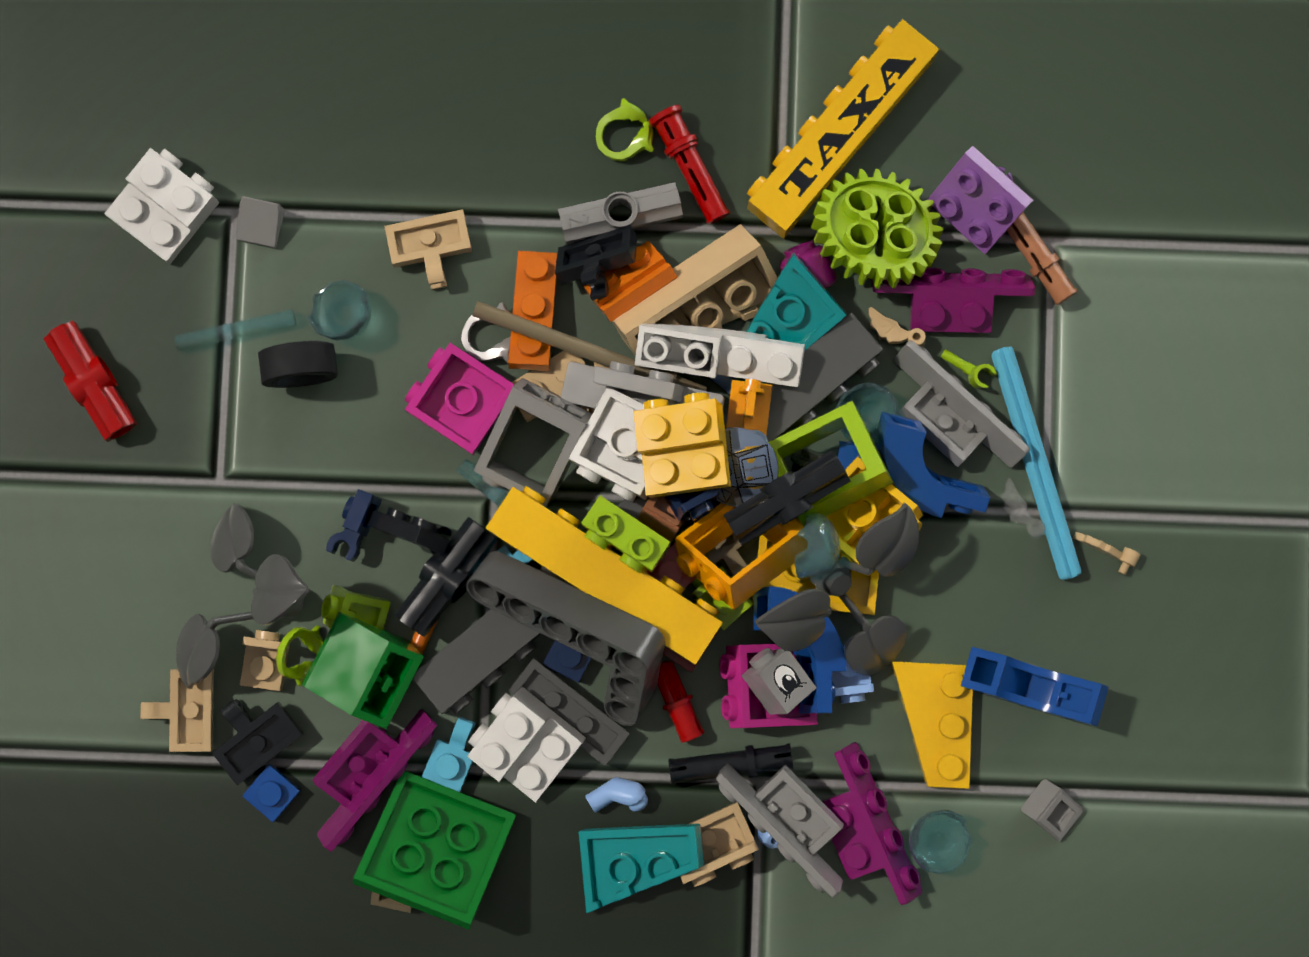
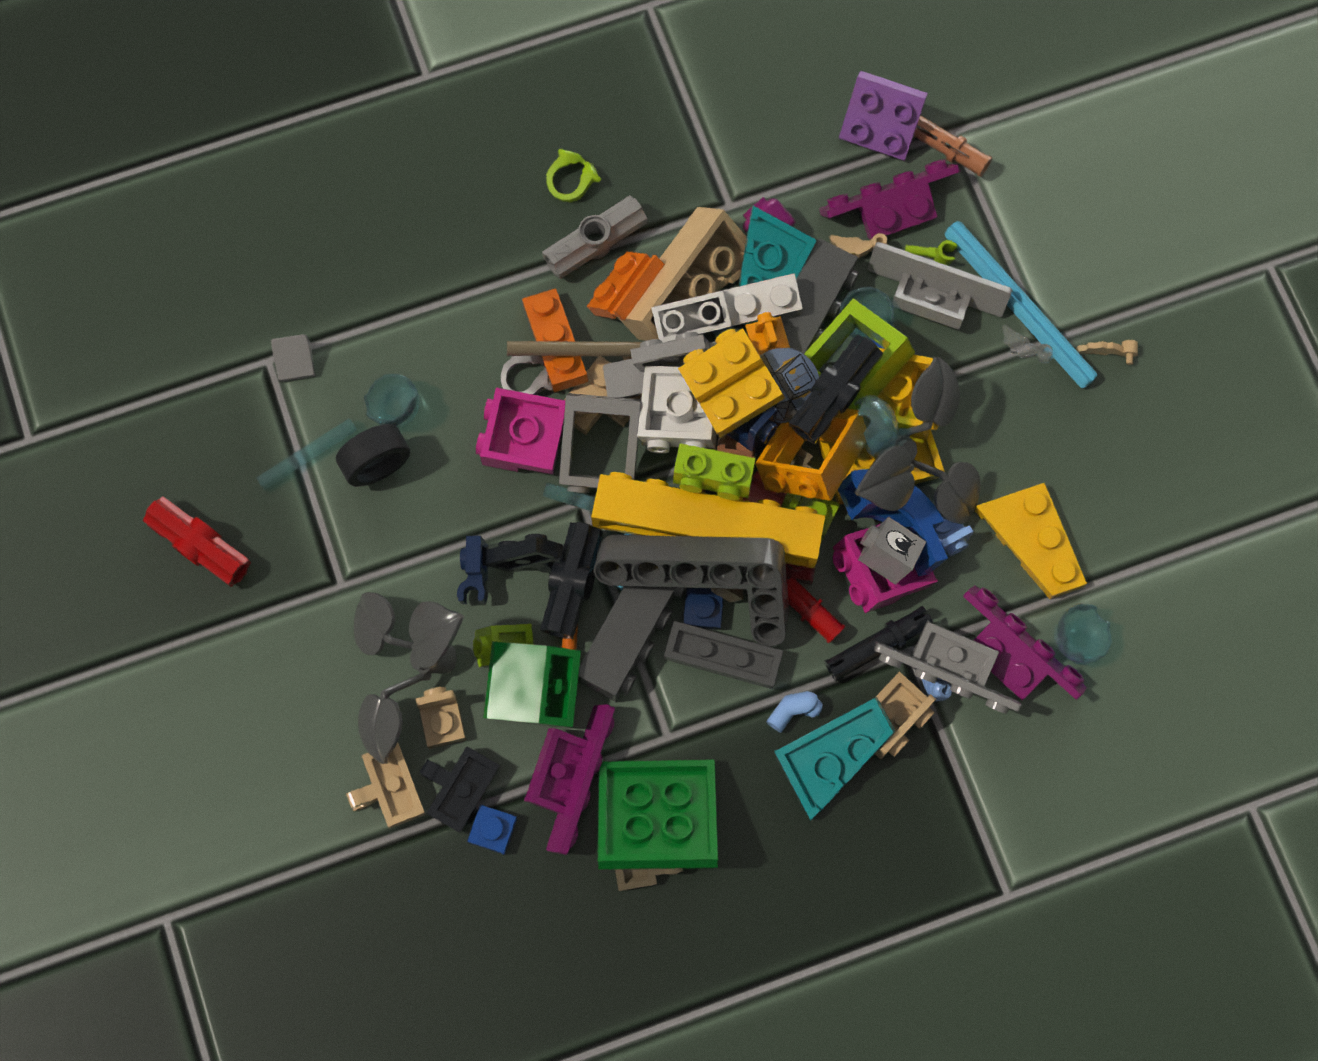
camera: 25 degrees left, 10 degrees down
white plate [104,148,219,264] -> none
lime piece [276,625,324,687] -> none
tan plate [385,209,472,290] -> none
medium azure plate [422,716,476,792] -> none
white plate [467,687,586,803] -> none
black plate [555,225,637,301] -> none
red pin [648,104,731,225] -> none
yellow brick [747,19,939,239] -> none
lime gear [811,169,943,289] -> none
blue arch [878,412,990,518] -> none
blue arch [961,647,1109,727] -> none
light grey slope [1021,779,1084,842] -> none

